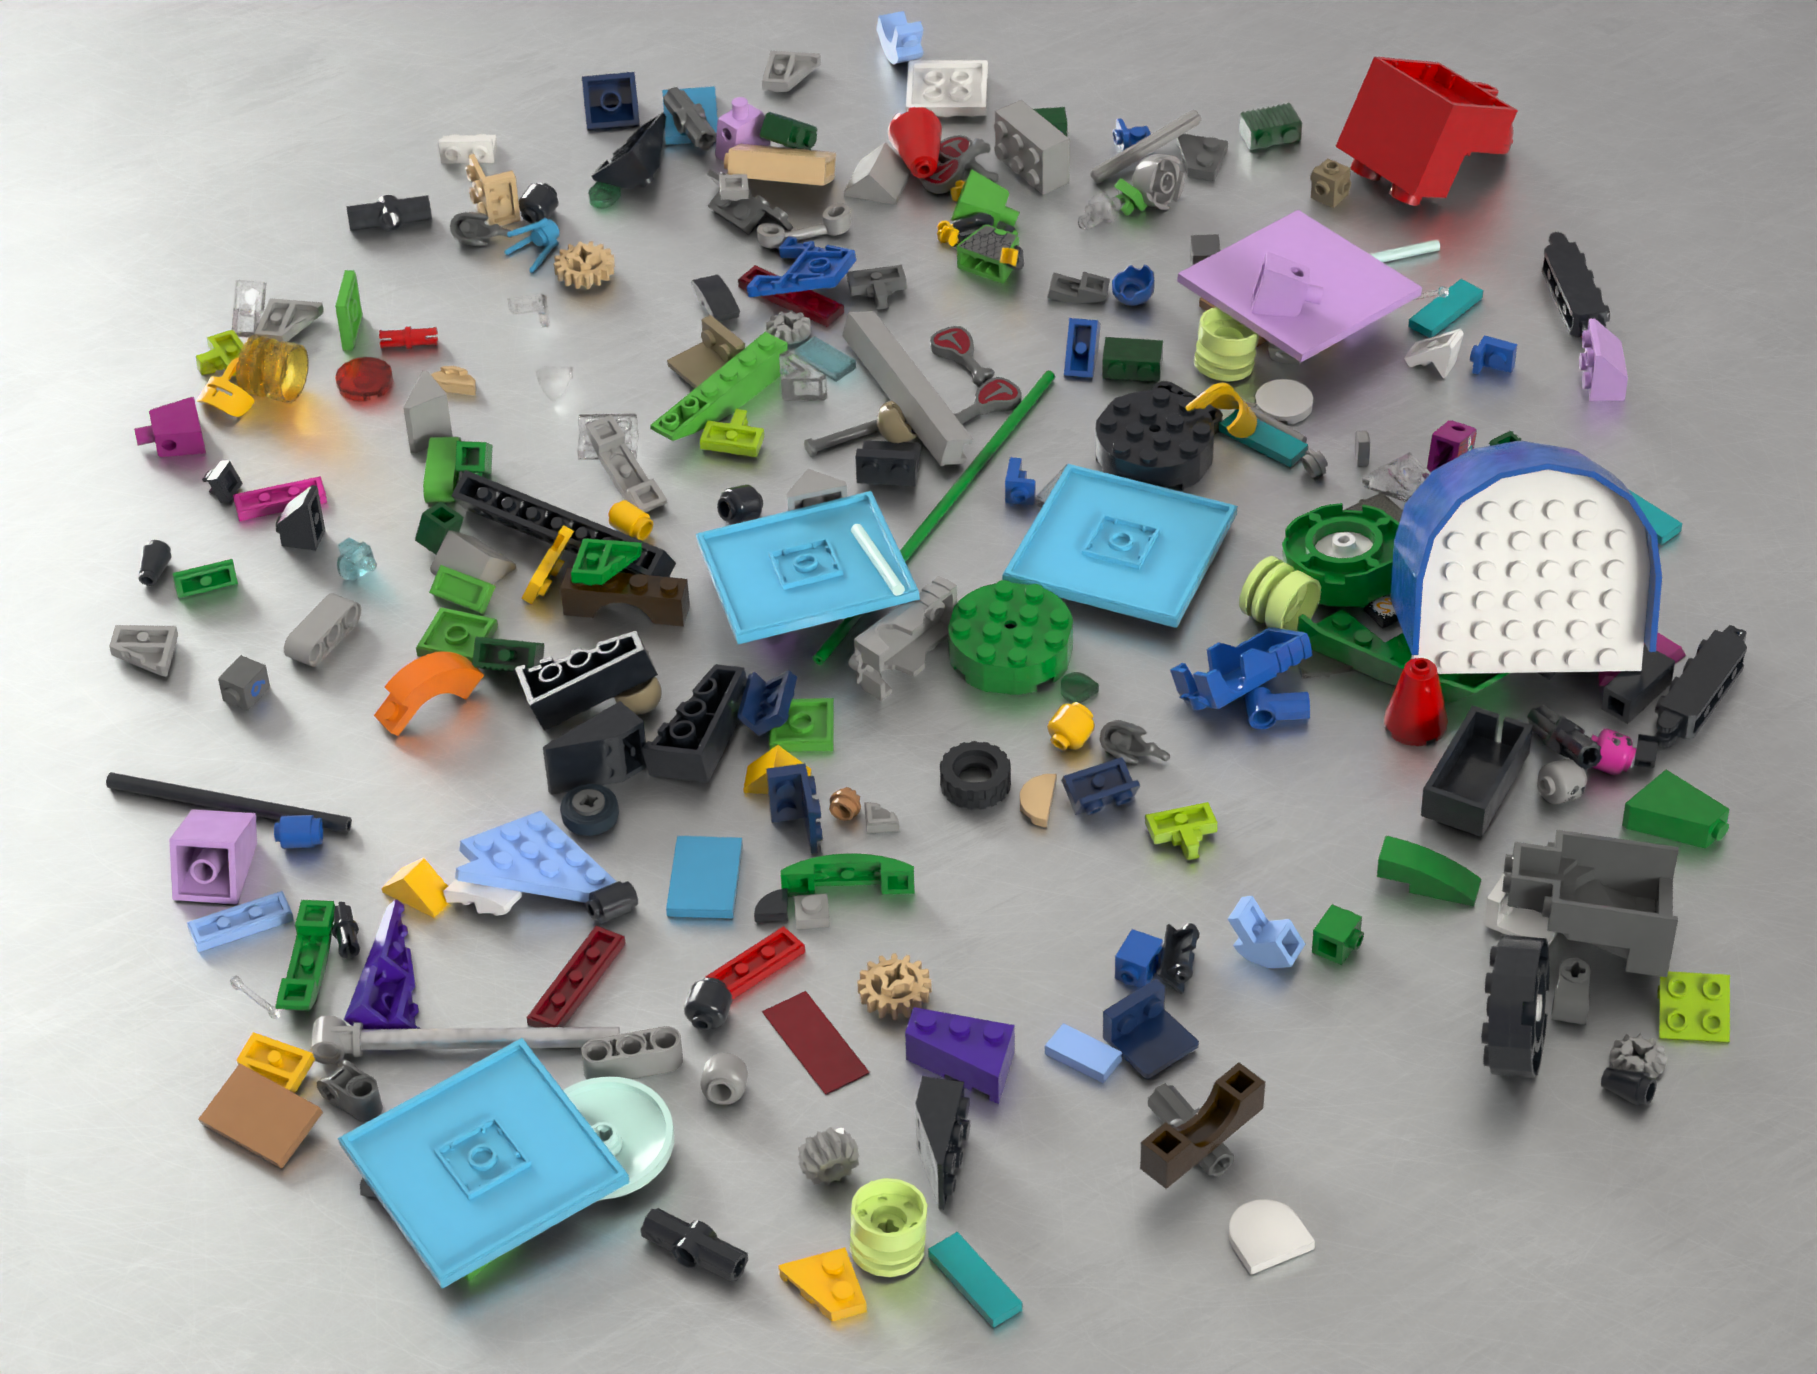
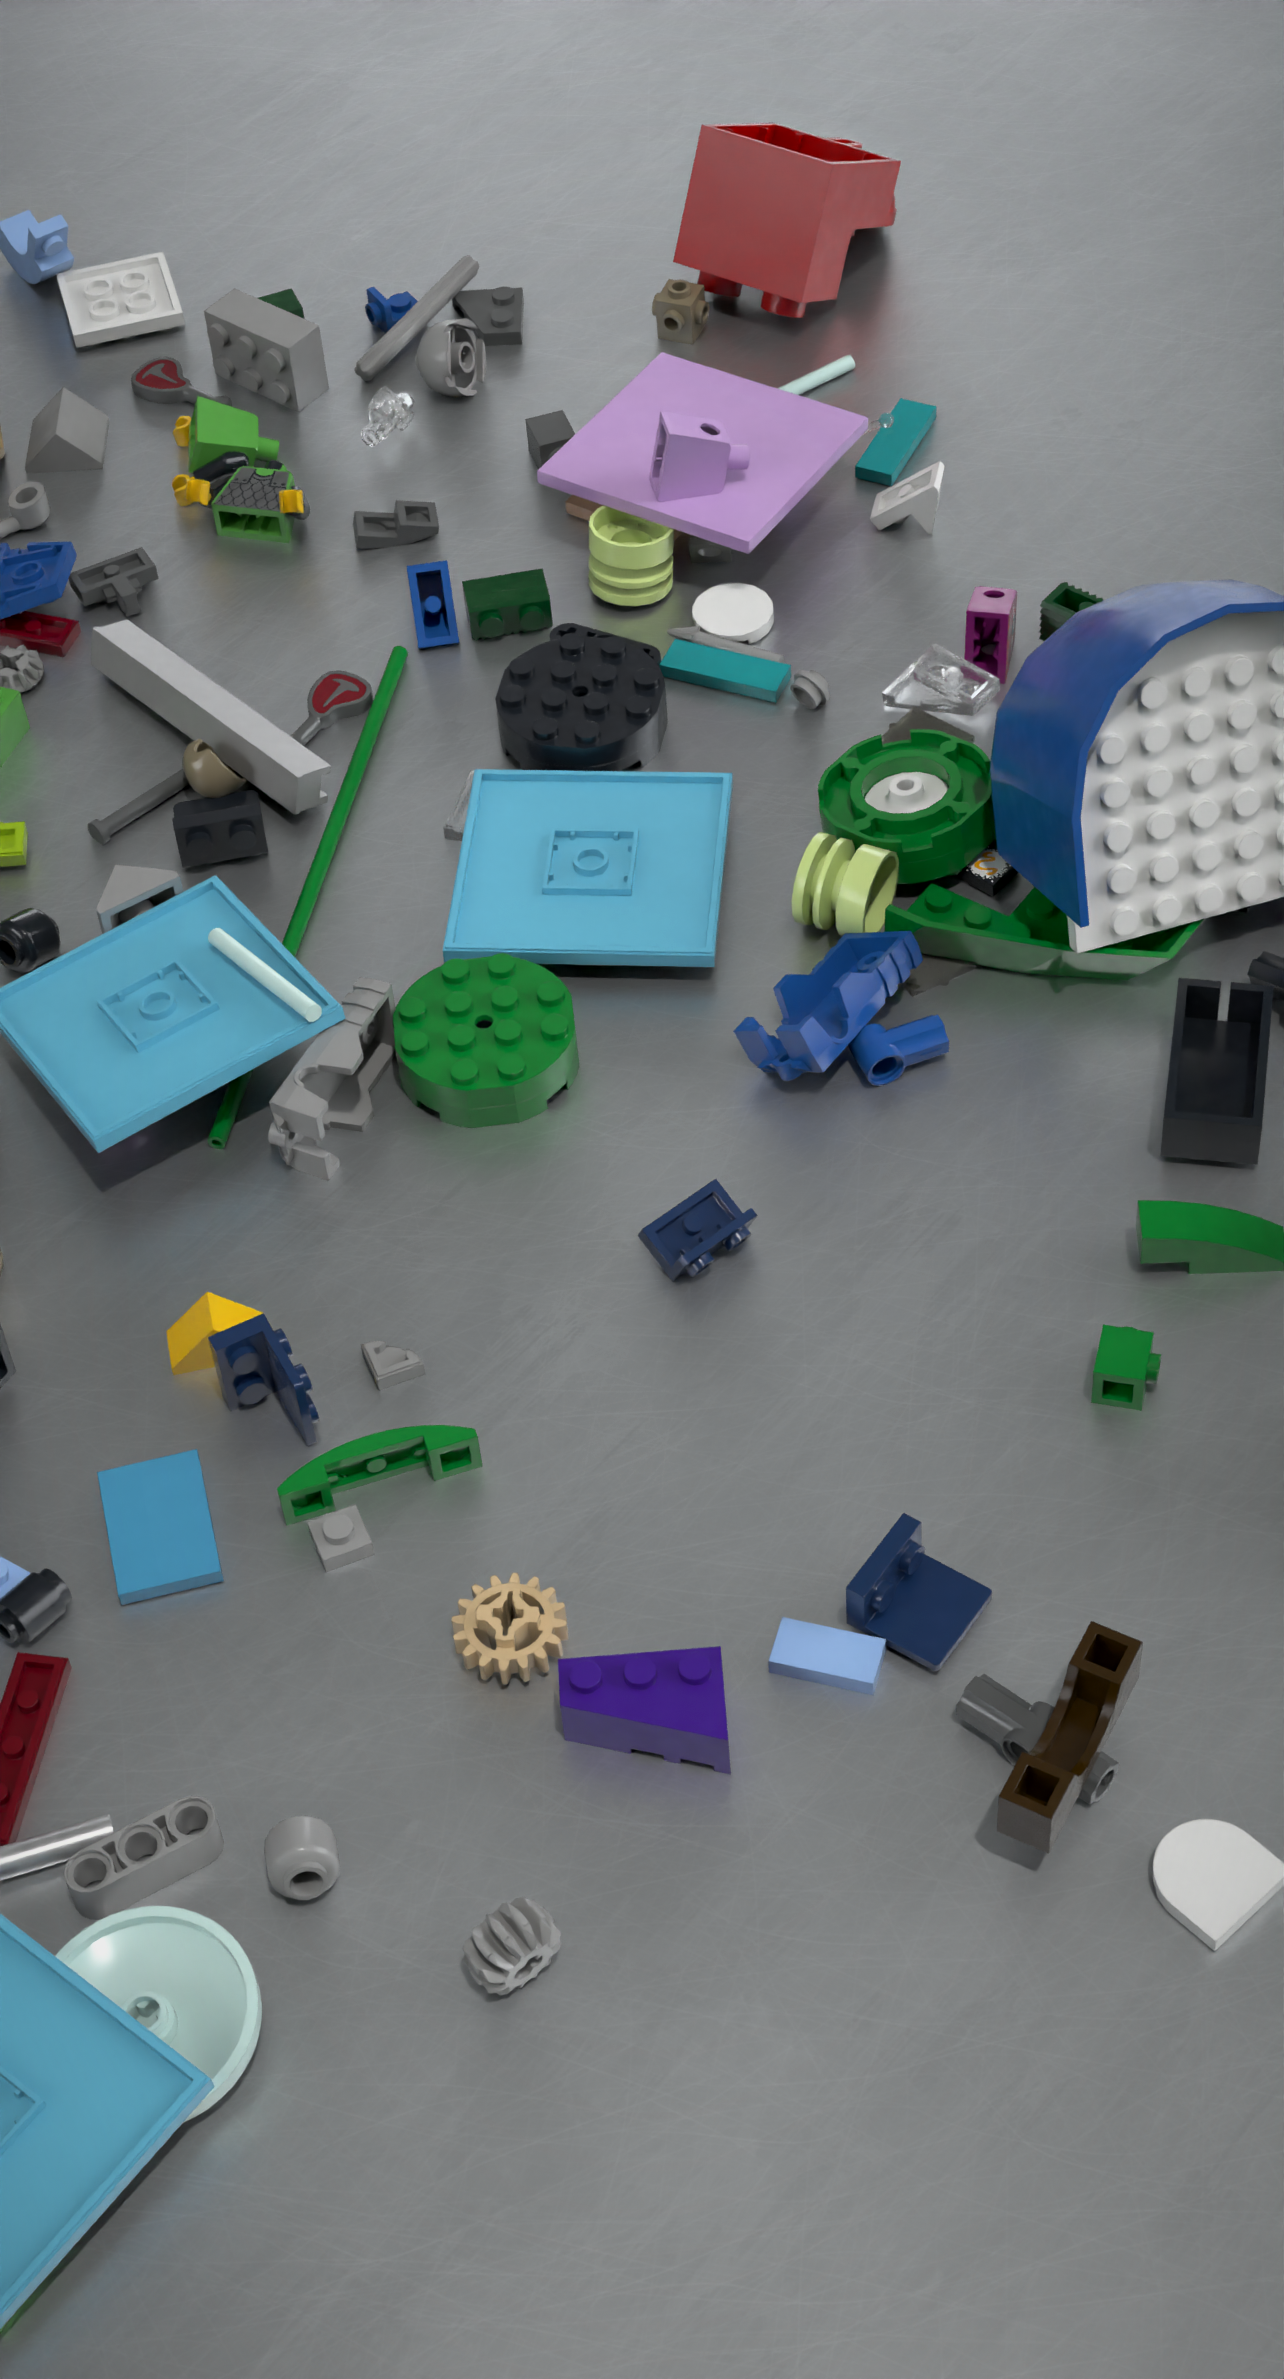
camera: 15 degrees left, 5 degrees up
black wedge [641,664,747,783] -> none
black piece [641,1208,748,1282] -> none
black head [684,978,732,1031] -> none
red tile [705,926,805,1000] -> none
dark blue bracket [737,670,798,736] -> none
black tile [754,888,788,922] -> none
dark red sticker [762,991,870,1094] -> none
bright green tile [769,698,834,752] -> none
yellow wing [778,1247,867,1321] -> none
clear slope [779,350,827,401] -> none
clear light blue tile [795,336,856,382] -> none
medium nougat plate [829,787,861,821] -> none
yellowish green wheel [849,1178,927,1277] -> none
red cone [888,107,942,178] -> none
black slope [915,1076,970,1210] -> none
dark grey piece [920,138,991,194] -> none
teal tile [928,1232,1023,1328] -> none
dark grey piece [930,326,994,385] -> none
black tyre [940,741,1011,810] -> none
blue bracket [1005,457,1036,506] -> none
tan tile [1019,774,1057,828] -> none
yellow head [1047,702,1095,751] -> none
clear green tile [1061,672,1099,704] -> none
dark grey piece [1099,720,1170,764] -> none
bright green tile [1111,178,1148,216] -> none
blue hair [1112,265,1155,306] -> none
blue brick [1115,929,1163,988] -> none
lime hinge [1145,802,1218,860] -> none
black hinge [1158,923,1200,994] -> none
yellow helmet [1186,383,1257,438] -> none
light blue brick [1228,896,1305,968] -> none
dark green brick [1239,102,1302,150] -> none
light grey tile [1355,431,1370,467] -> none
red cone [1384,658,1448,746] -> none
blue bracket [1470,335,1517,375] -> none
black hinge [1542,232,1610,337] -> none
lavender slope [1579,319,1628,401] -> none

